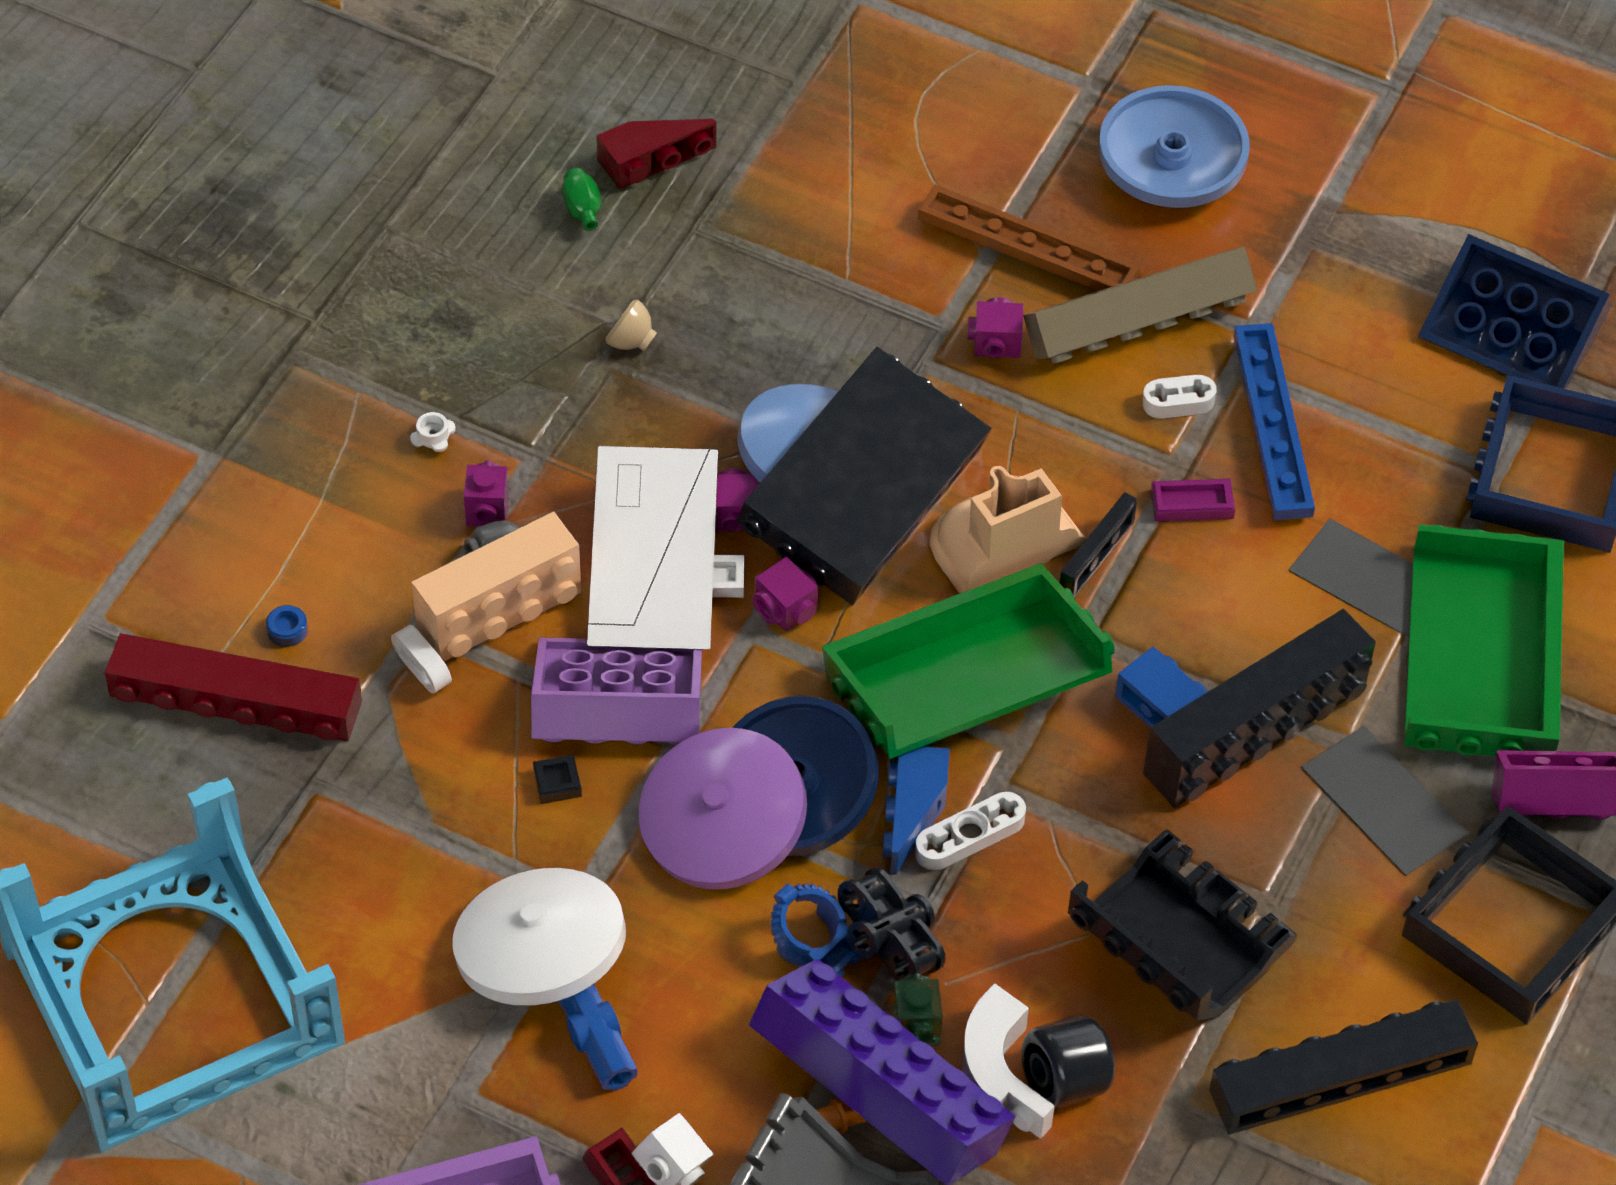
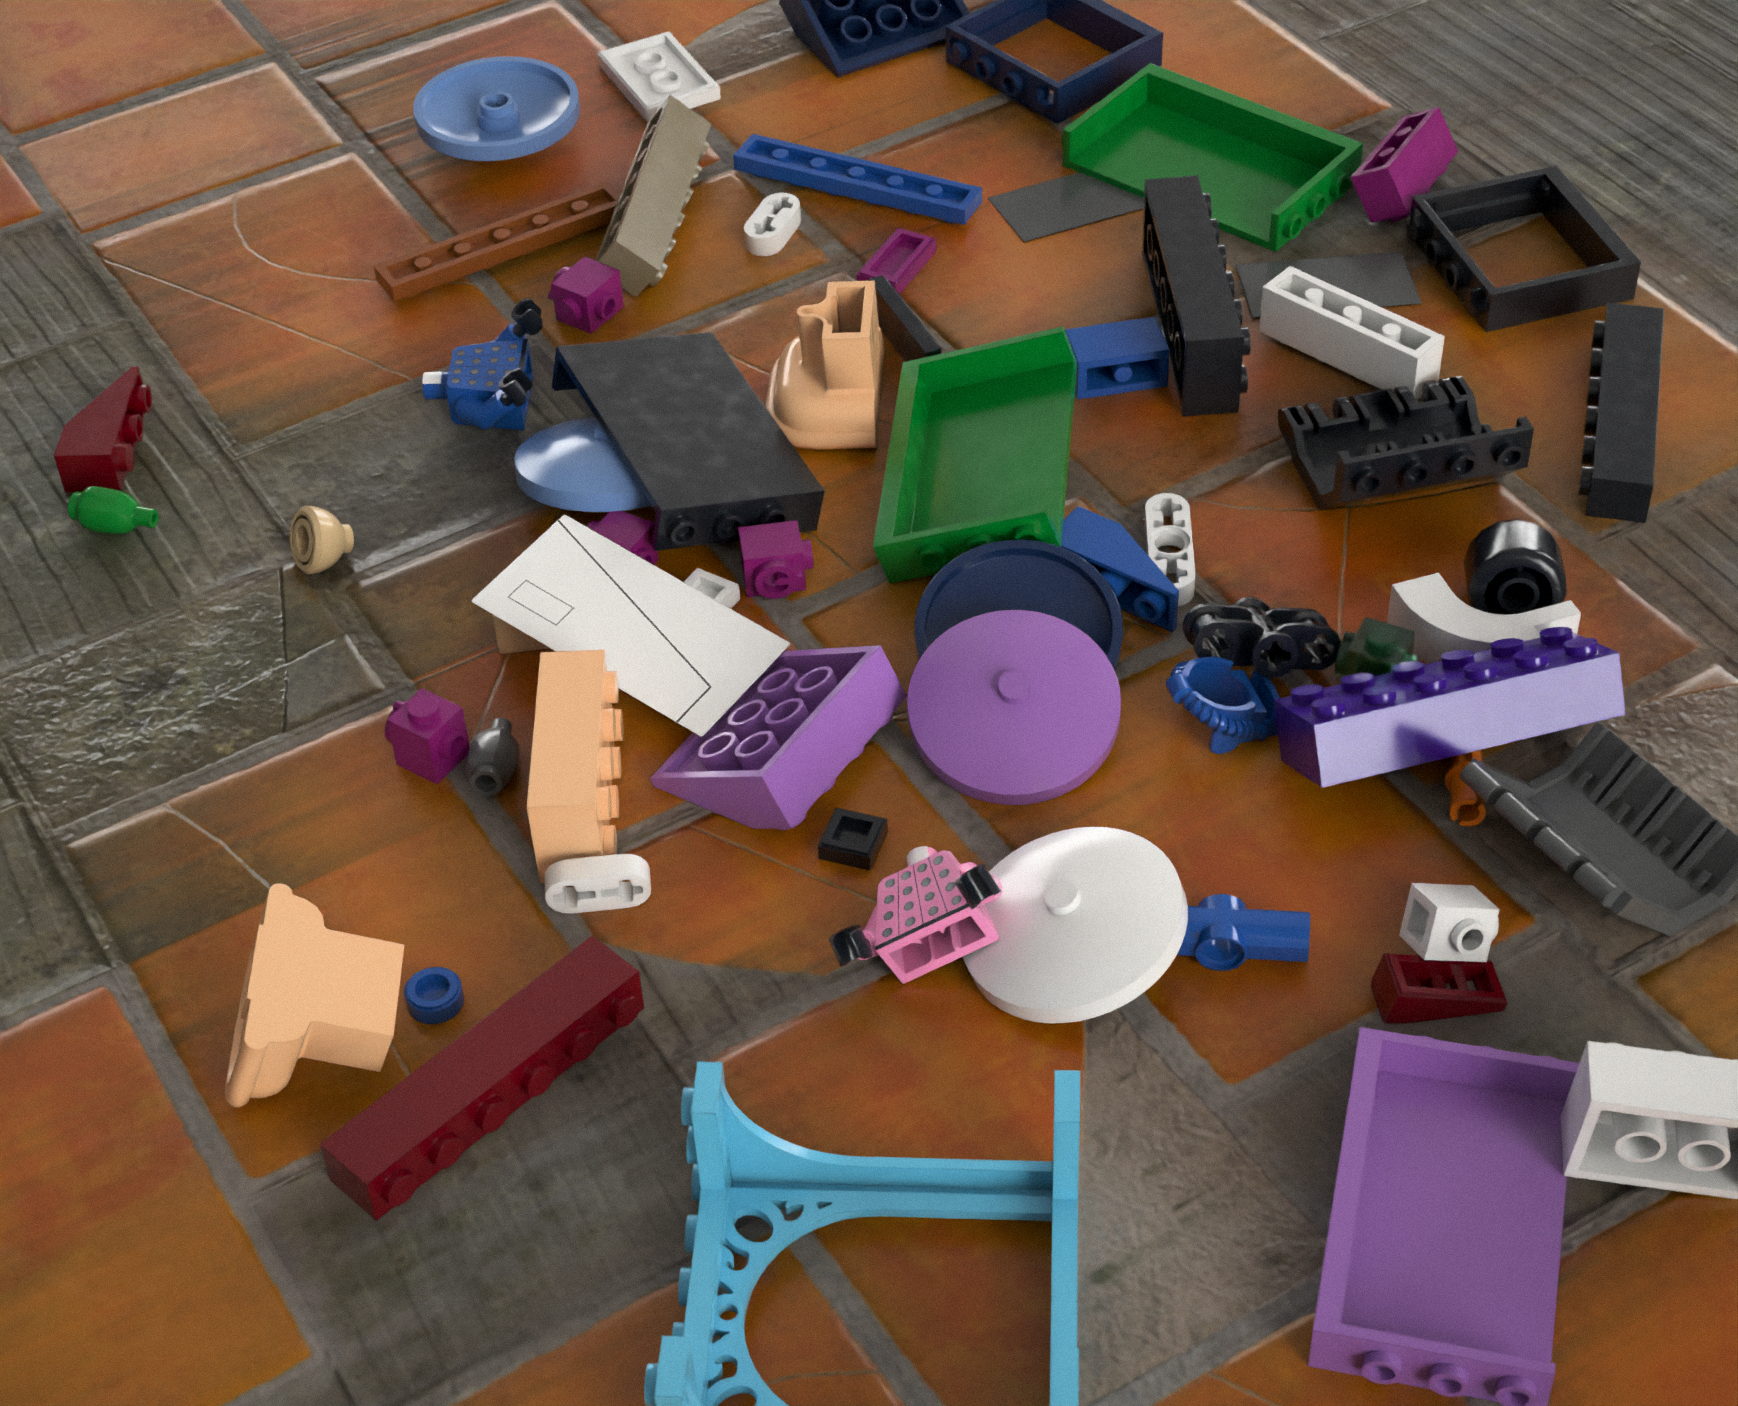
camera: 55 degrees left, 10 degrees down
white plate [410,412,456,452] -> none
none -> light nougat piece [225,883,404,1108]
none -> blue torso [423,298,543,430]
none -> white tile [597,32,721,122]
none -> bright pink torso [828,846,1002,984]
none -> white brick [1259,266,1445,400]

